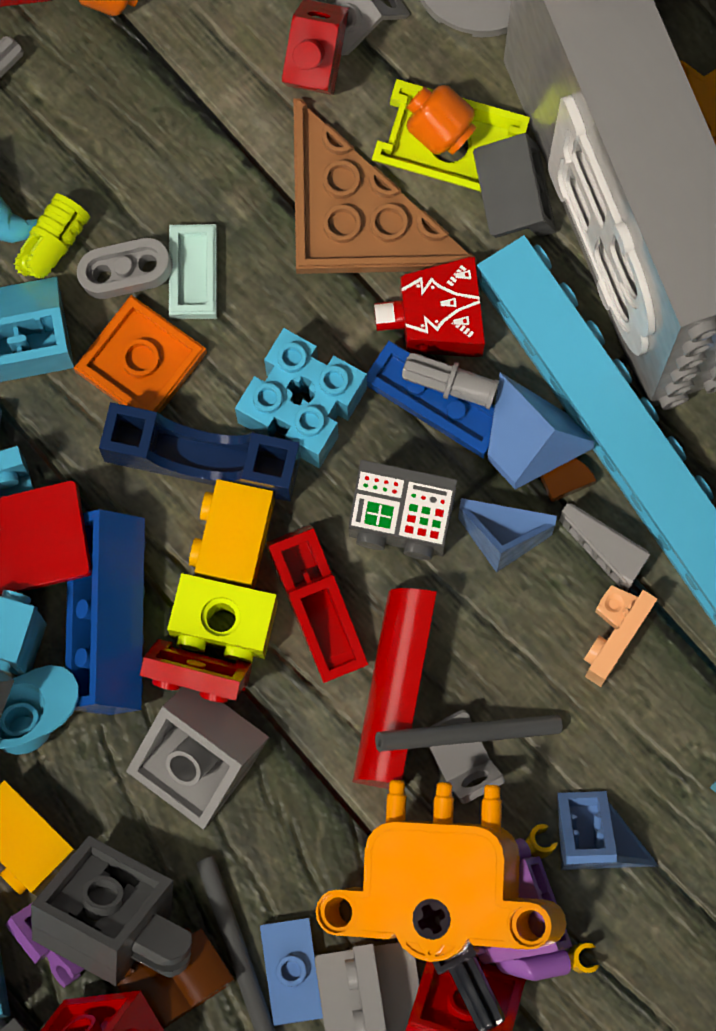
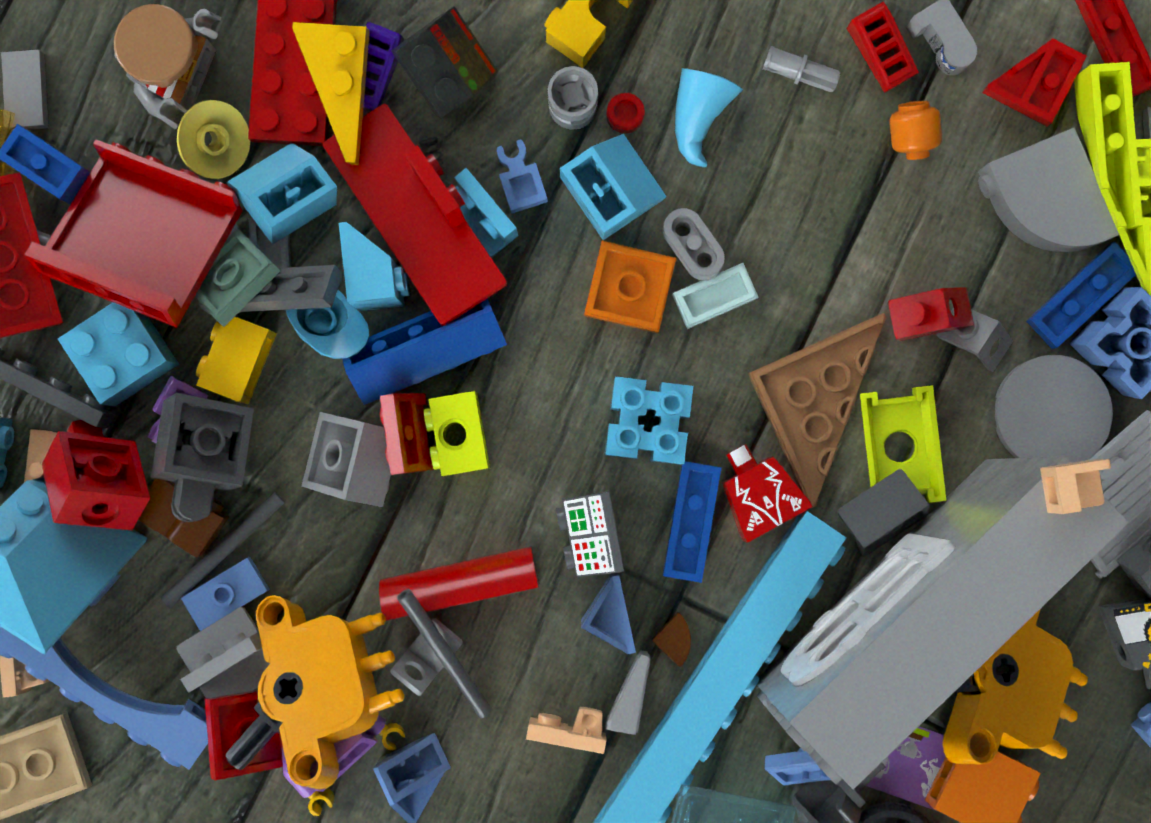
camera: 65 degrees right, 10 degrees up
neon yellow hinge [14,193,91,279] -> none
dark blue arch [99,402,301,502] -> none
yellow piece [189,479,275,590] -> none
red slope [266,525,369,683] -> none
light grey axle [402,353,499,410] -> none
orange head [406,85,477,155] -> none
medium blue slope [488,372,594,489] -> none

